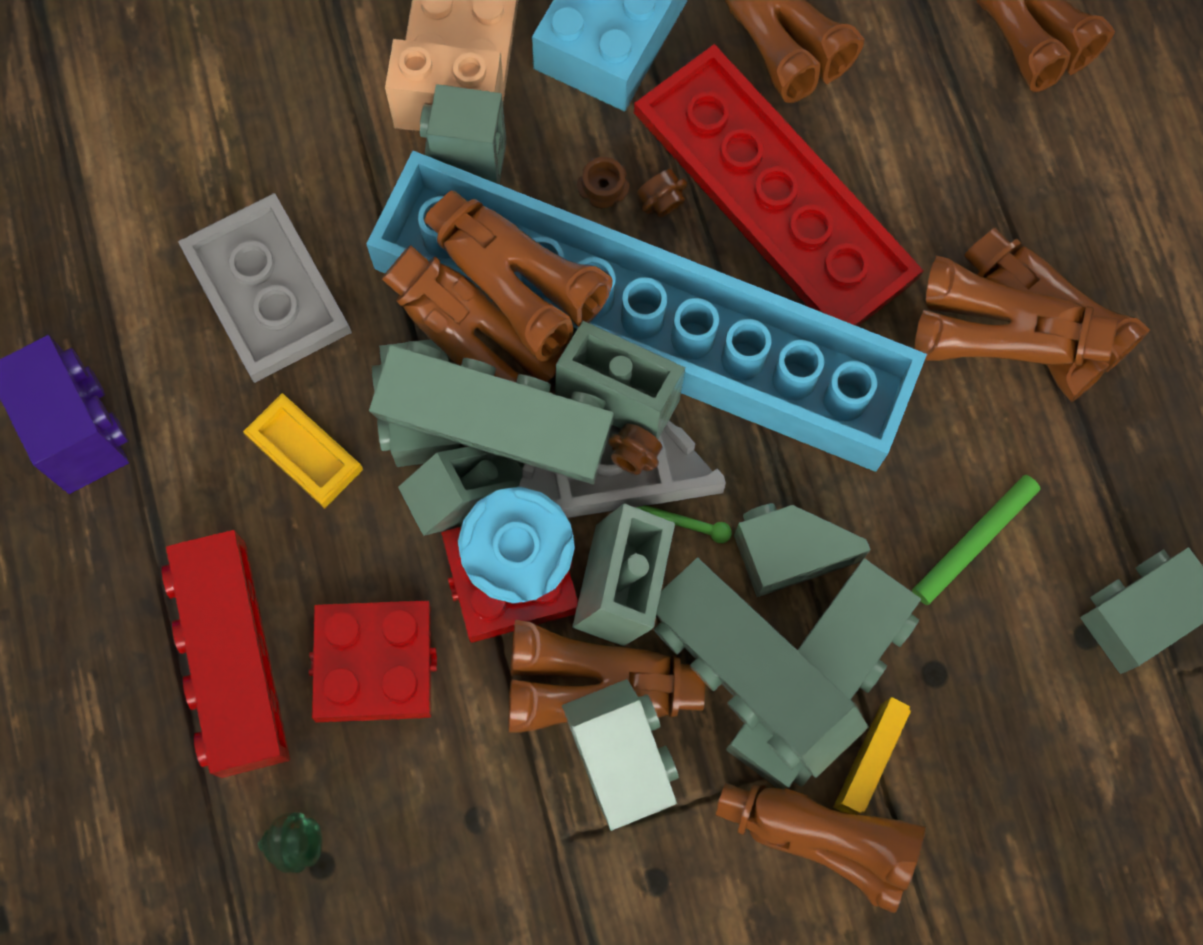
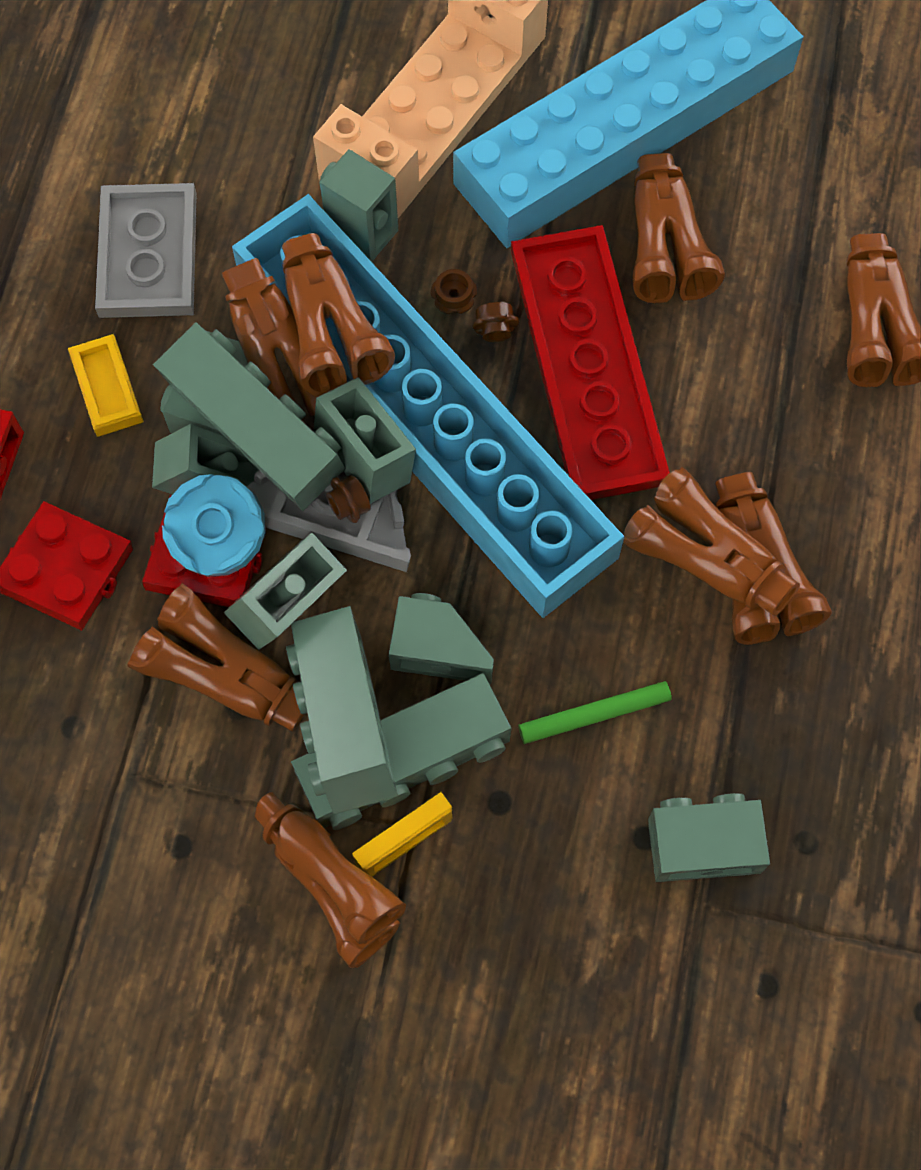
camera: 30 degrees right, 5 degrees down
brick [561,679,679,831] -> none
bright green hinge [635,505,732,543] -> none

